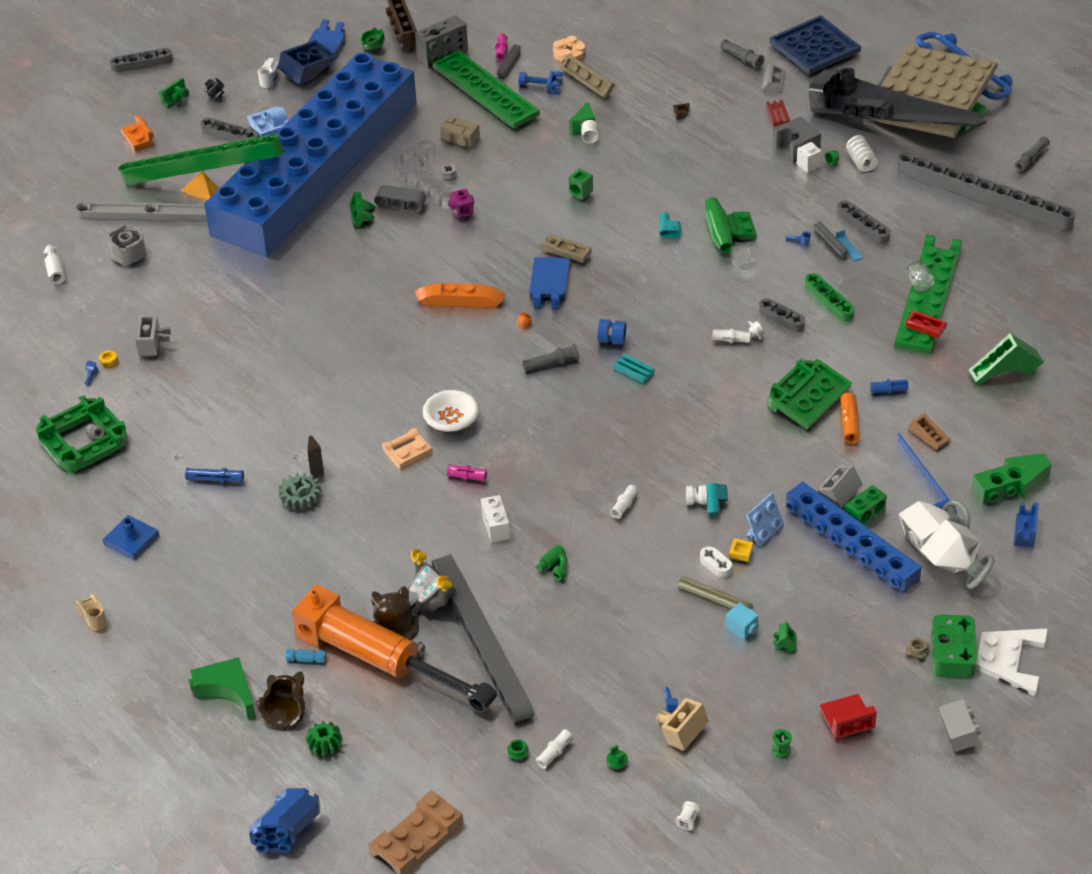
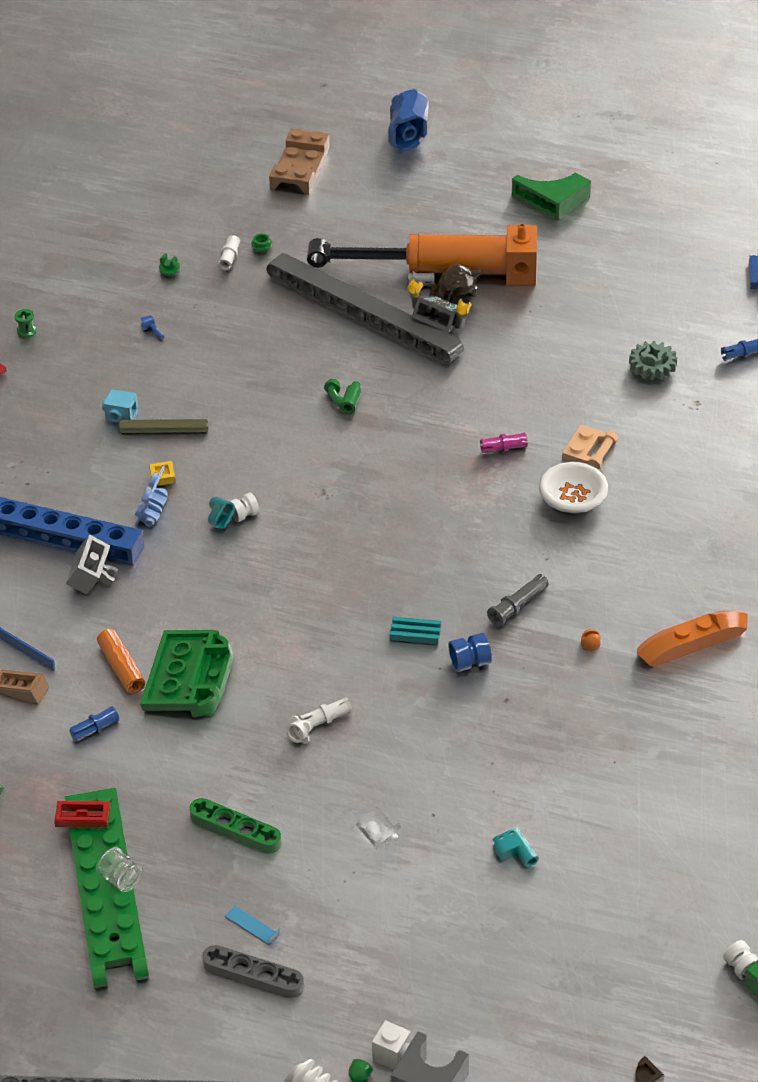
camera: 150 degrees right, 0 degrees up
tan piece [75,593,107,631] -> none
dark brown hair [256,671,305,730] -> none
green gear [305,720,342,757] -> none
dark brown slope [307,435,324,478] -> none
white brick [481,495,510,543] -> none
blue tile [529,257,570,308] -> none
dark tan plate [540,234,592,263] -> none
green brick [568,168,593,200] -> none
white pin [610,485,639,519] -> none
tan brick [657,698,709,750] -> none
white bush [675,801,702,831] -> none
white beam [700,546,732,578] -> none
green plate [705,197,757,253] -> none
dark grey beam [759,298,805,331] -> none
green tile [773,622,797,652] -> none
blue hand [785,231,811,246] -> none
dark grey axle [813,221,849,258] -> none
green brick [845,485,887,526] -> none

